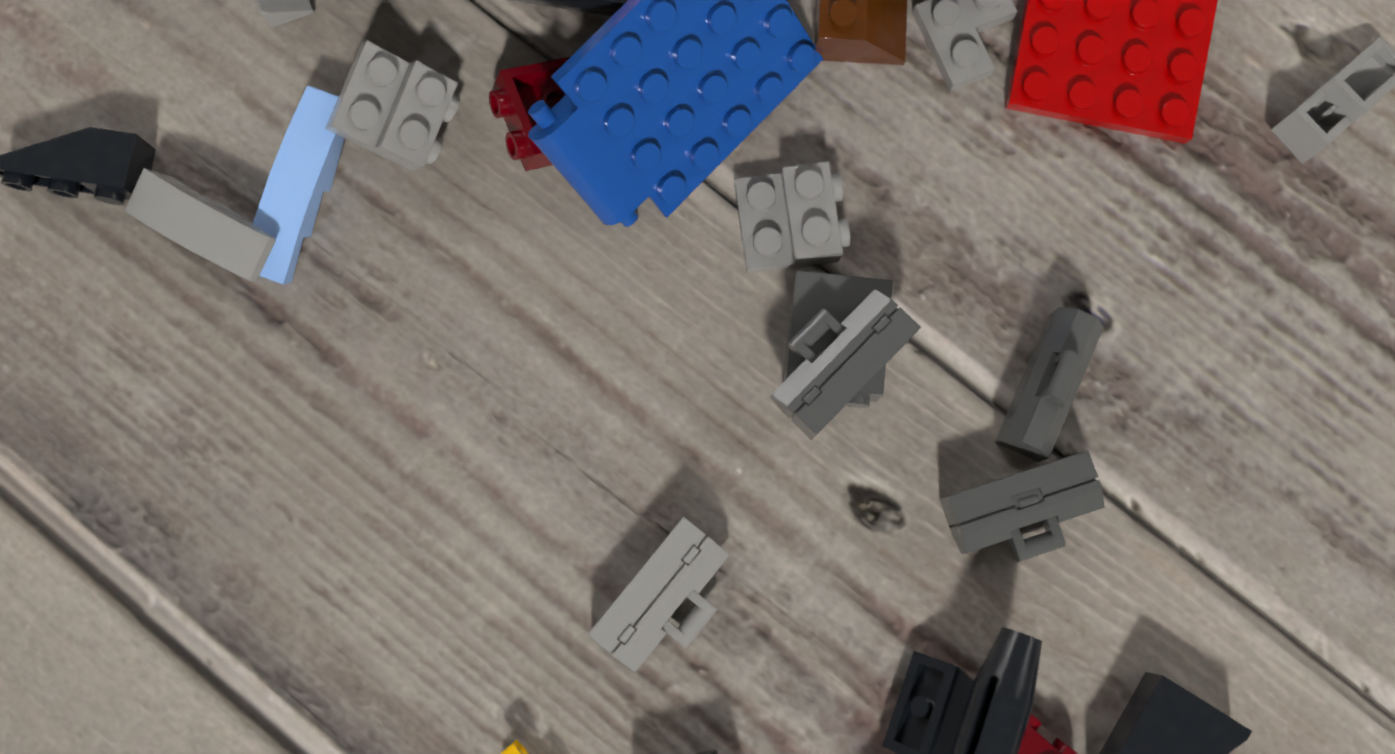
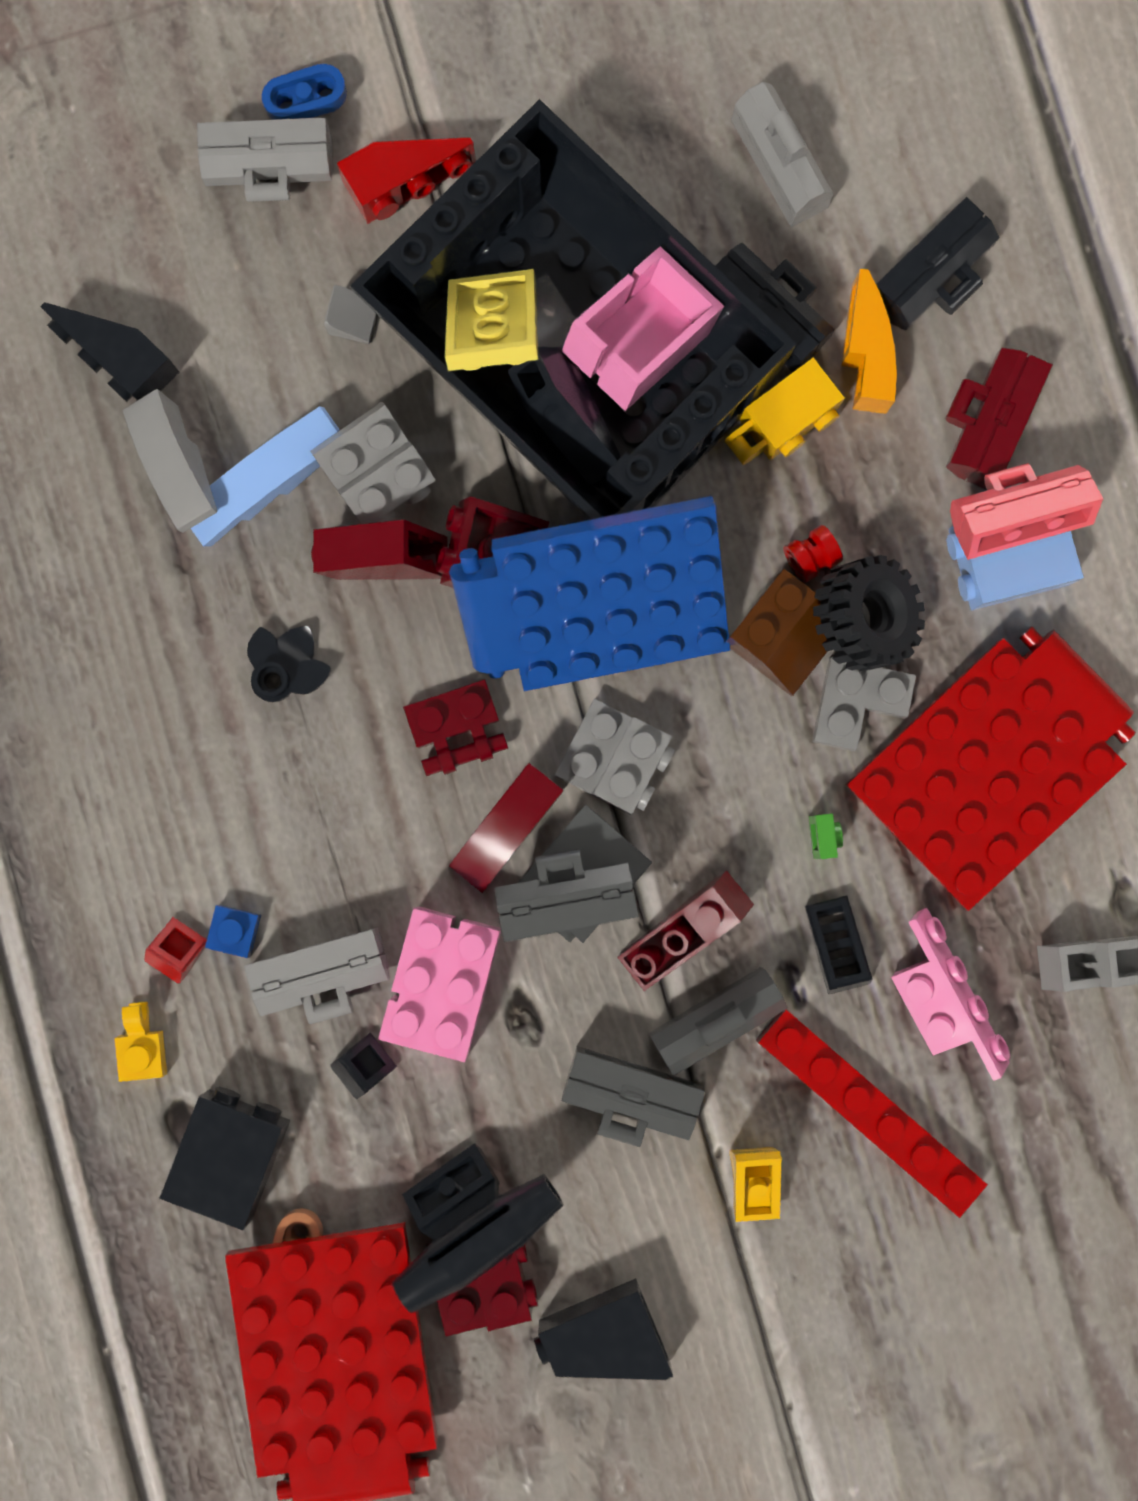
camera: 35 degrees right, 5 degrees up
none -> red slope [144,917,207,984]
none -> blue plate [205,905,261,958]
none -> black plate [247,626,331,703]
none -> dark red slope [311,519,448,580]
none -> black slope [330,1032,397,1099]
none -> bright pink piece [378,906,501,1062]
none -> dark red plate [403,679,509,776]
none -> dark red slope [449,763,564,893]
none -> dark red slope [617,870,754,991]
none -> yellow slope [729,1147,782,1222]
none -> red plate [756,1009,988,1218]
none -> black slope [805,895,873,994]
none -> bright green plate [808,813,843,859]
none -> bright pink bracket [891,908,1010,1081]

